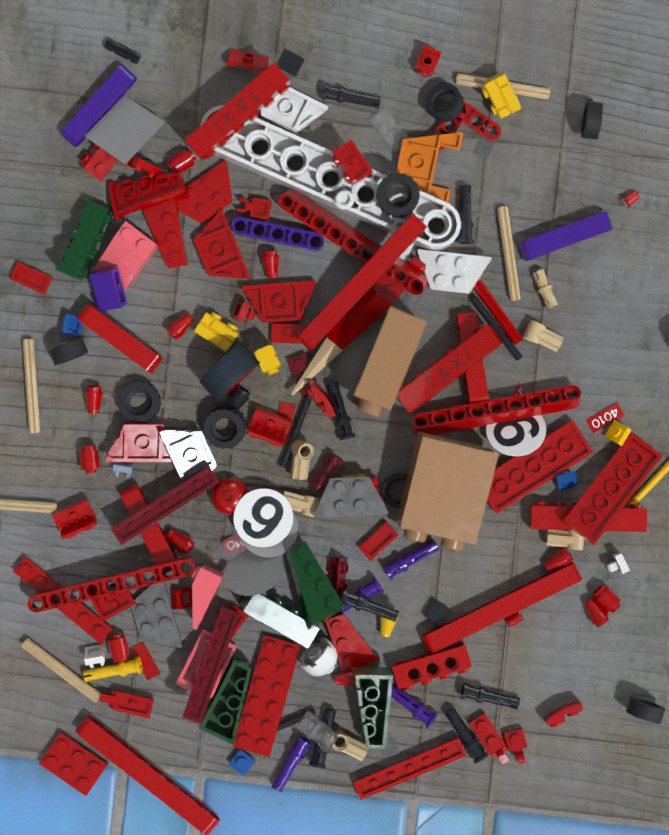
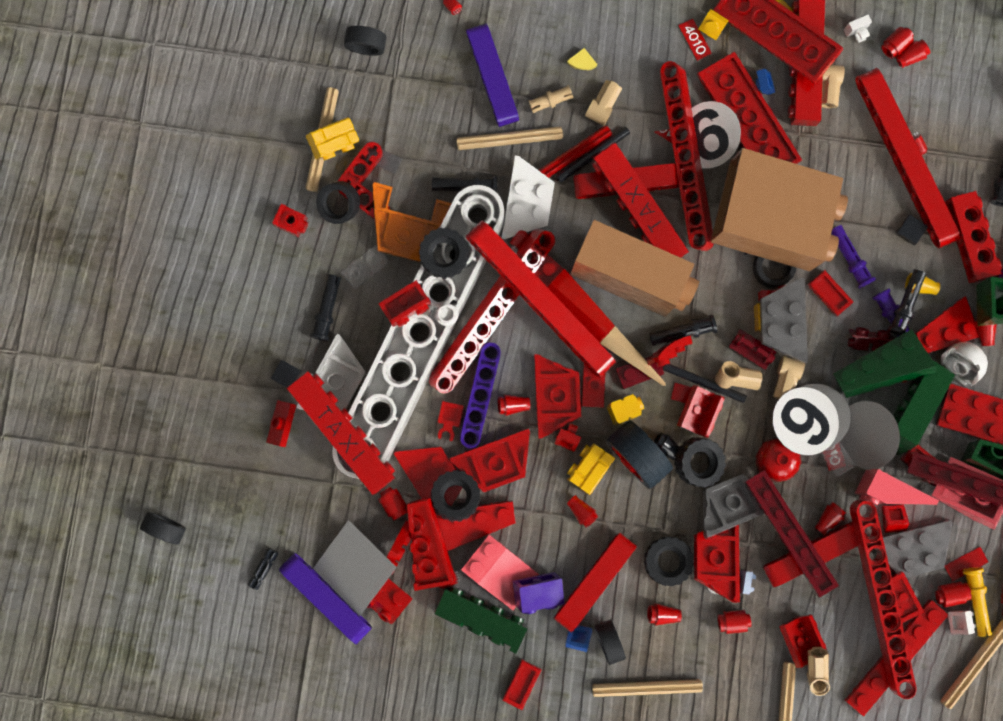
camera: 90 degrees left, 5 degrees down
red cone [544,547,574,573] -> none
none -> black tyre [431,470,480,522]
none -> light yellow tile [567,48,597,70]
none -> tan piece [807,647,830,696]

